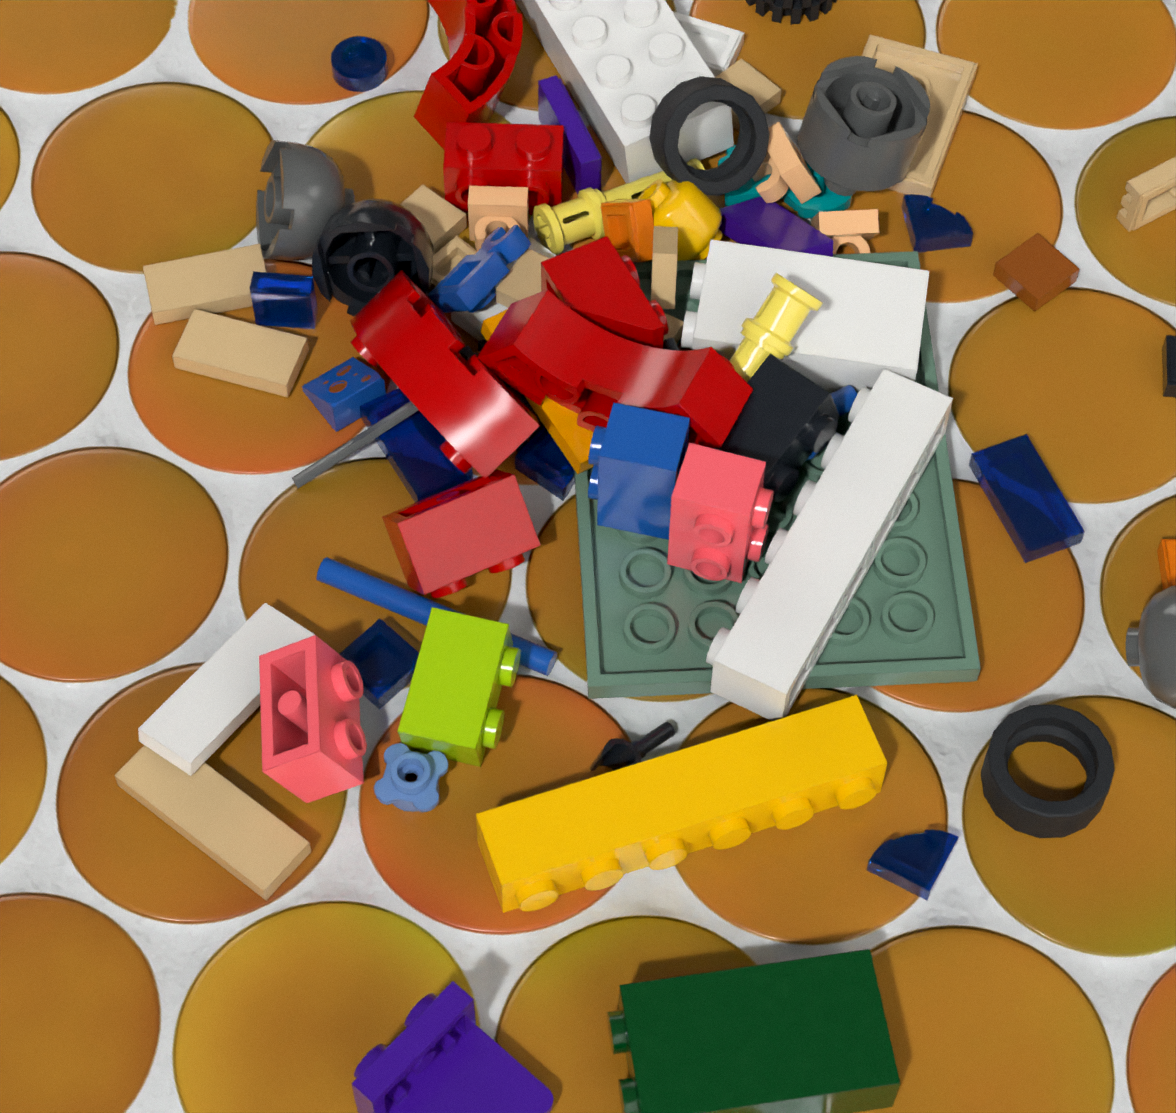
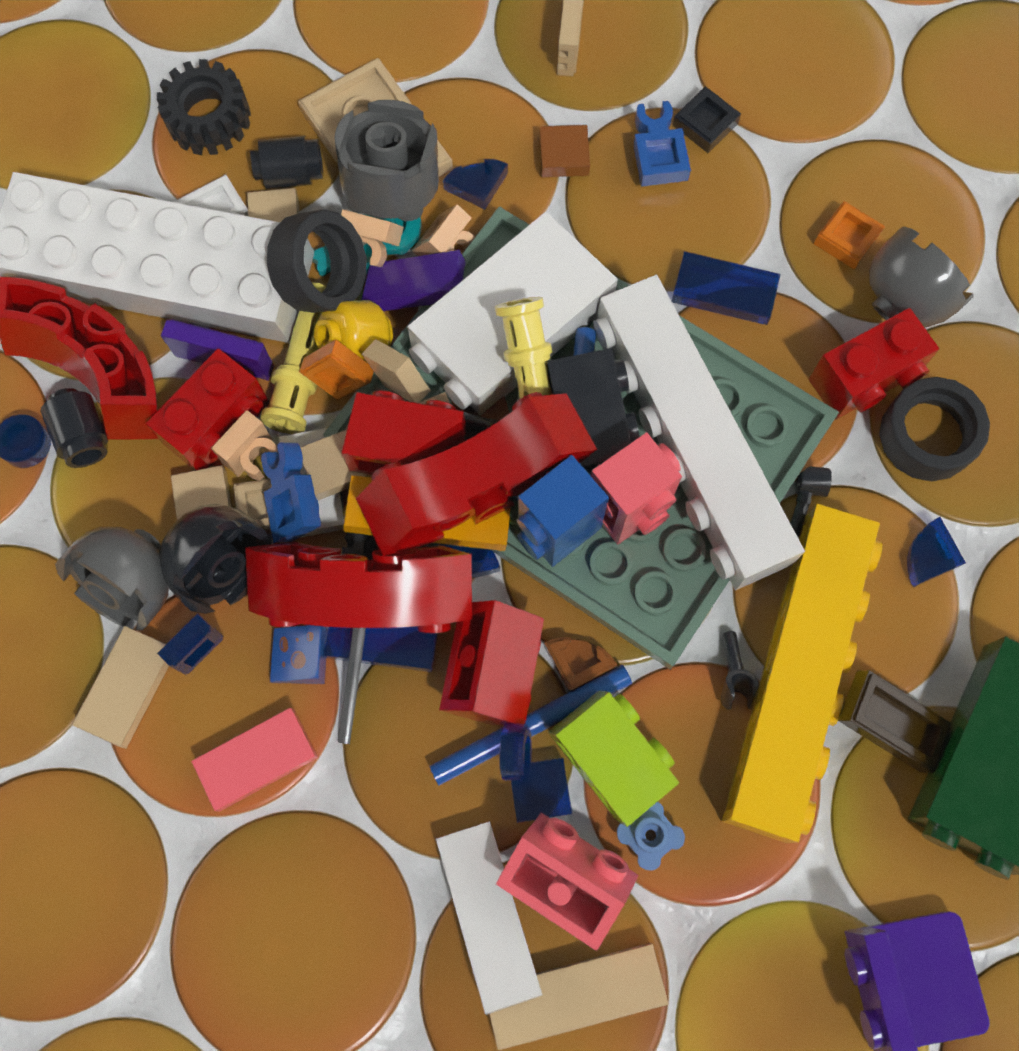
camera: 50 degrees left, 15 degrees up
tan tile [172,309,309,397] -> none
none -> black brick [40,388,108,468]
none -> coral tile [191,708,318,812]
none -> black brick [250,135,324,190]
none -> clear blue tile [499,723,532,781]
none -> dark orange tile [544,637,617,692]
none -> blue plate [633,101,691,187]
none -> black hand [790,466,832,537]
none -> red brick [808,308,940,420]
none -> dark brown tile [838,670,951,773]

